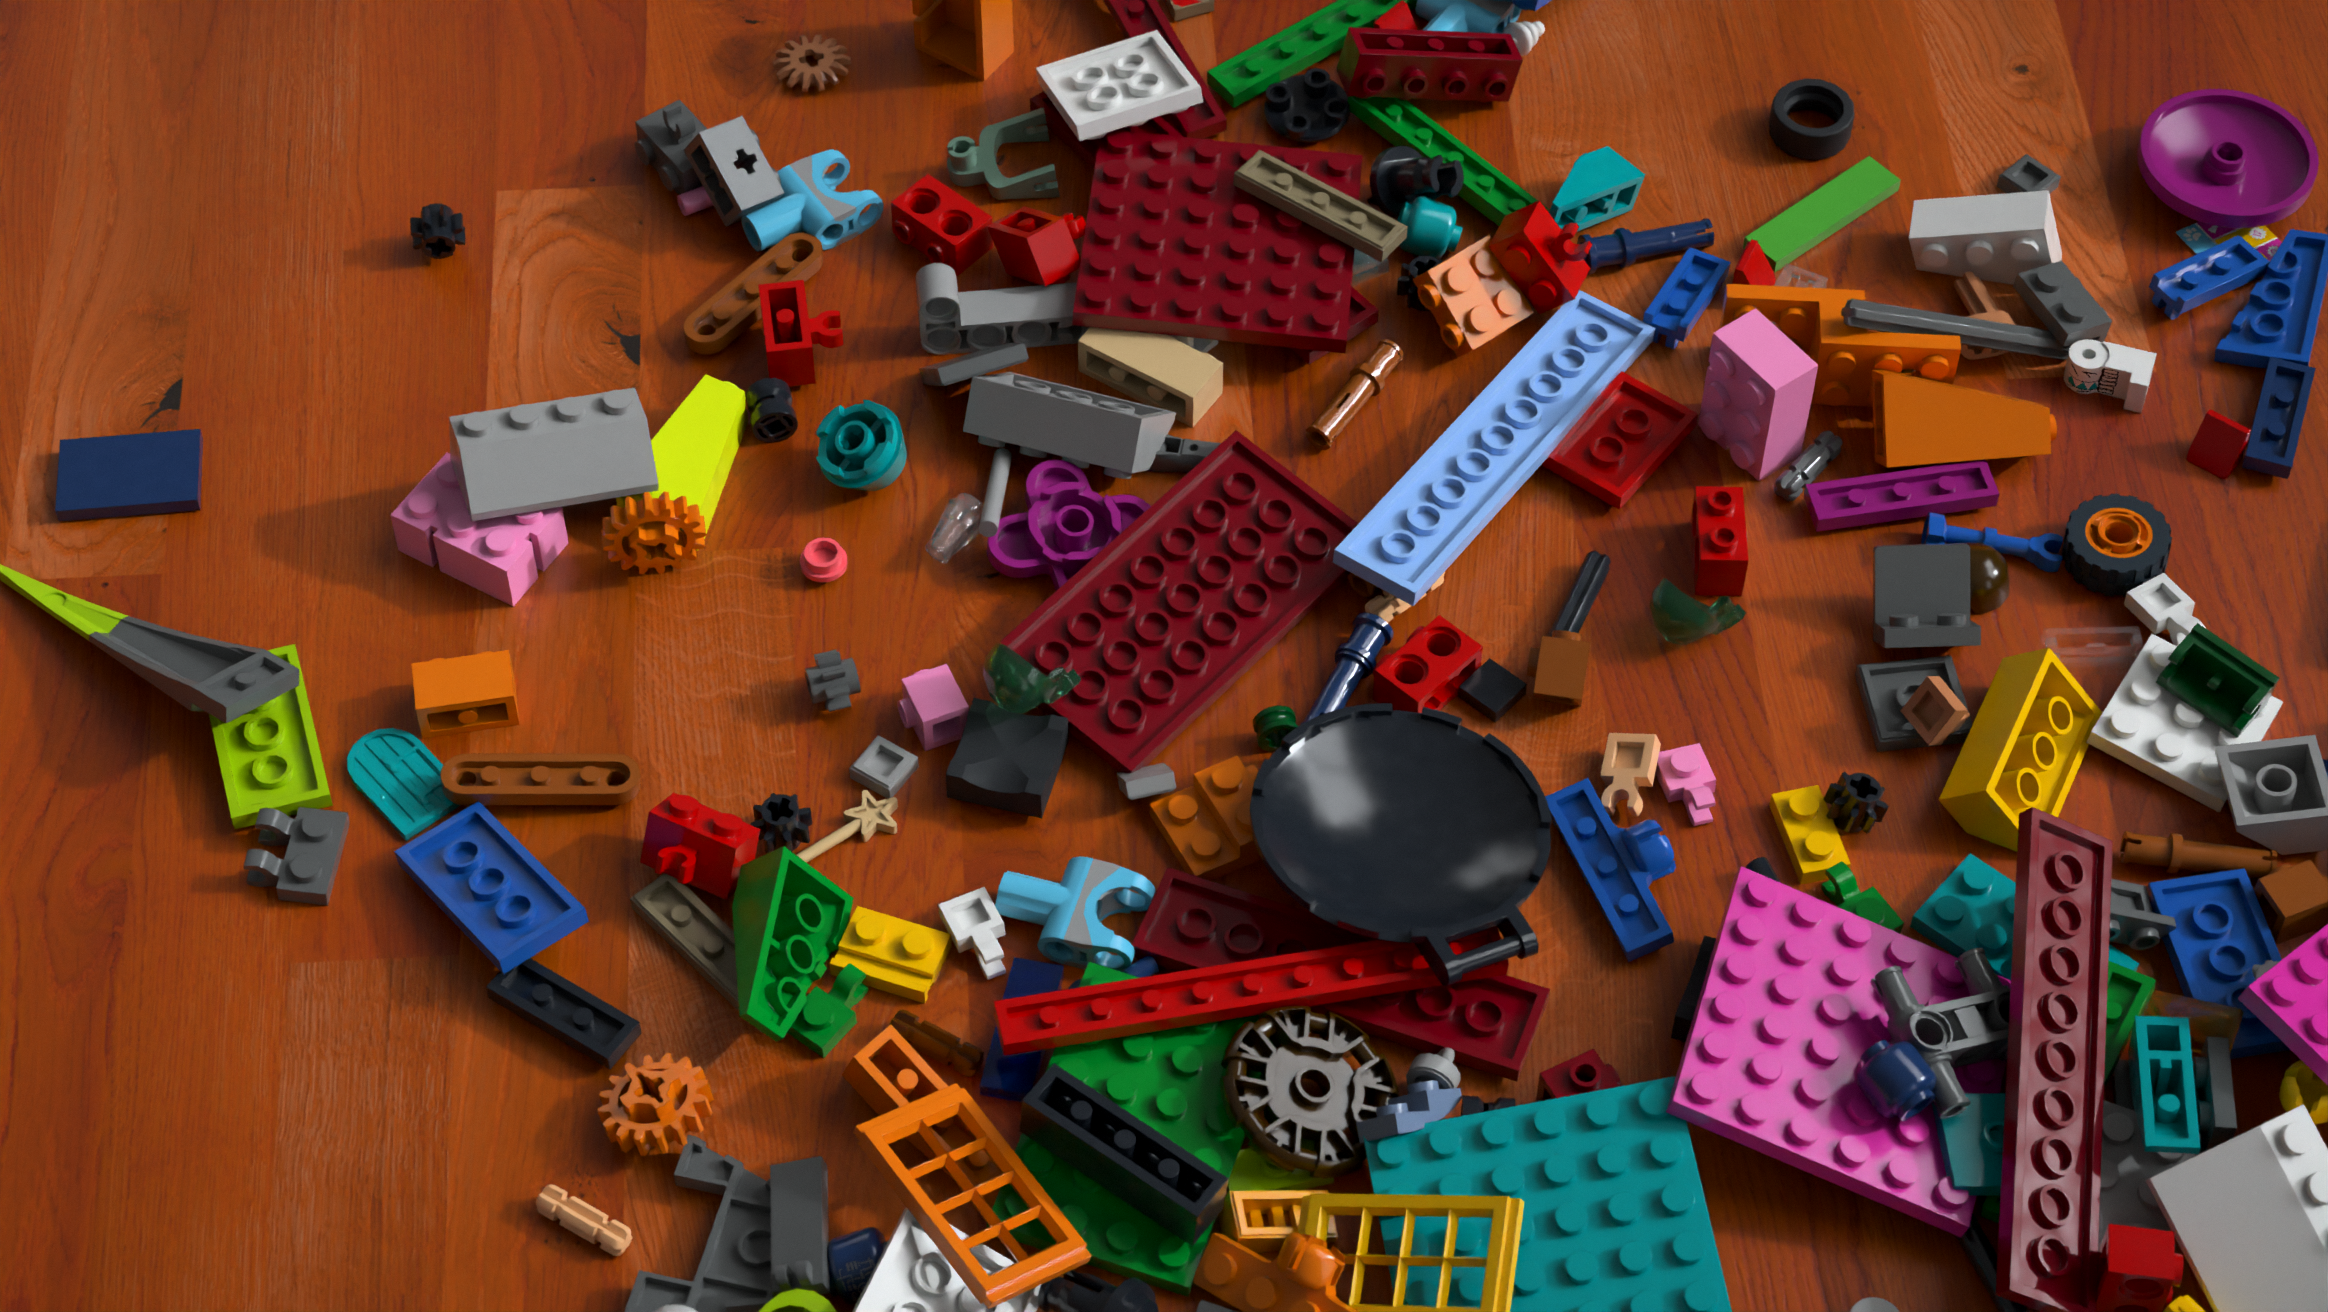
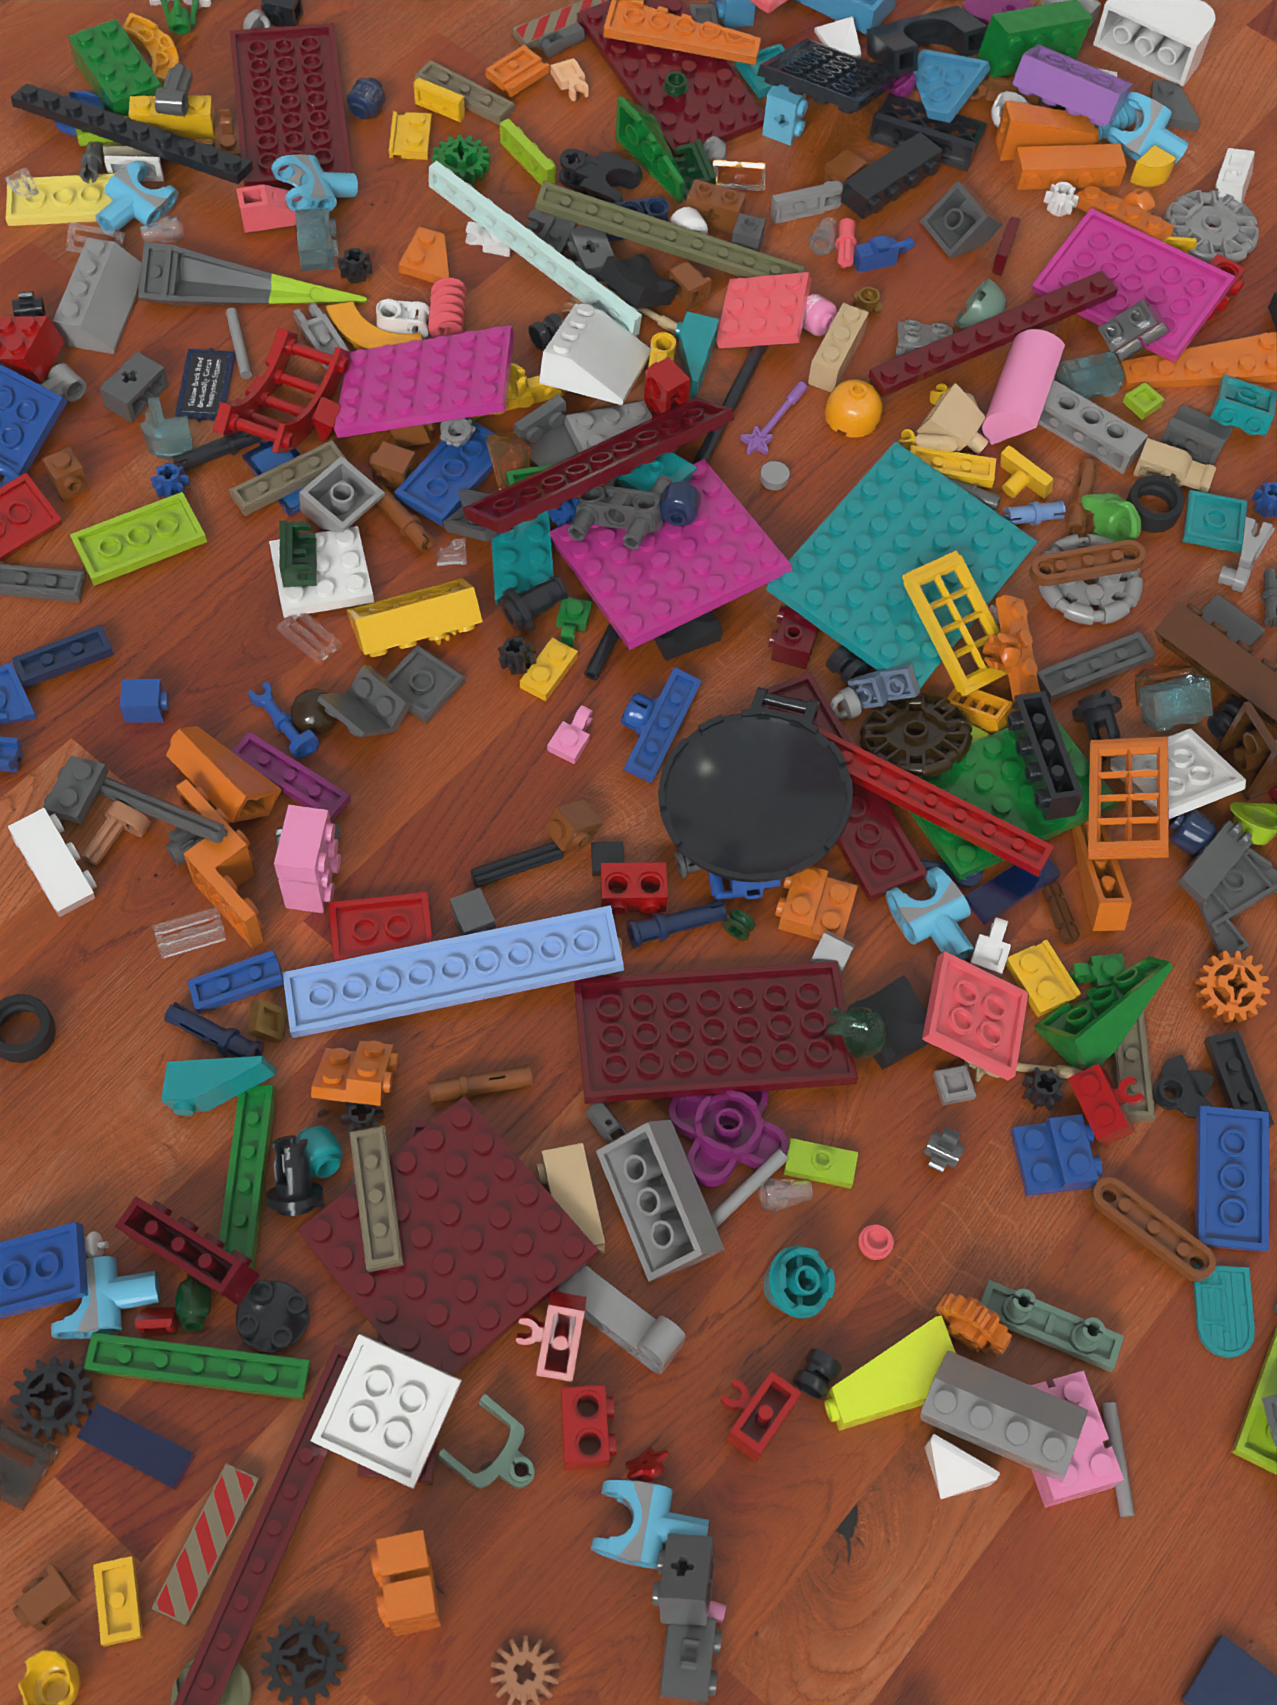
camera: 140 degrees left, 10 degrees up
orange brick [411,650,520,739] -> none
dark orange plate [684,233,823,354] -> none
bright pink brick [897,664,969,751] -> none
dark grey tile [919,343,1029,386] -> none
red brick [1488,200,1592,315] -> none
light nougat plate [1600,733,1661,817] -> none
clear green piece [1649,577,1746,645] -> none
red brick [1690,486,1749,596] -> none
red slope [1732,239,1776,286] -> none
bright green tile [1743,156,1901,273] -> none
nougat tile [1901,676,1970,746] -> none
black wheel [2062,494,2172,597] -> none
white leg [2064,339,2157,413] -> none
white plate [2124,573,2206,646] -> none
teal slope [2128,1016,2200,1154] -> none
red slope [2186,409,2251,479] -> none
none -> blue brick [120,679,170,723]
none -> pearl gold plate [247,999,286,1043]
none -> dark grey brick [449,888,496,936]
none -> black piece [497,575,569,634]
none -> red plate [625,1447,669,1482]
none -> lime plate [783,1138,858,1189]
none -> coral plate [922,951,1028,1080]
none -> sand green plate [980,1280,1124,1372]
none -> blue plate [1010,1114,1102,1197]
none -> light grey bar [1102,1402,1135,1518]
none -> black plate [1152,1055,1214,1119]

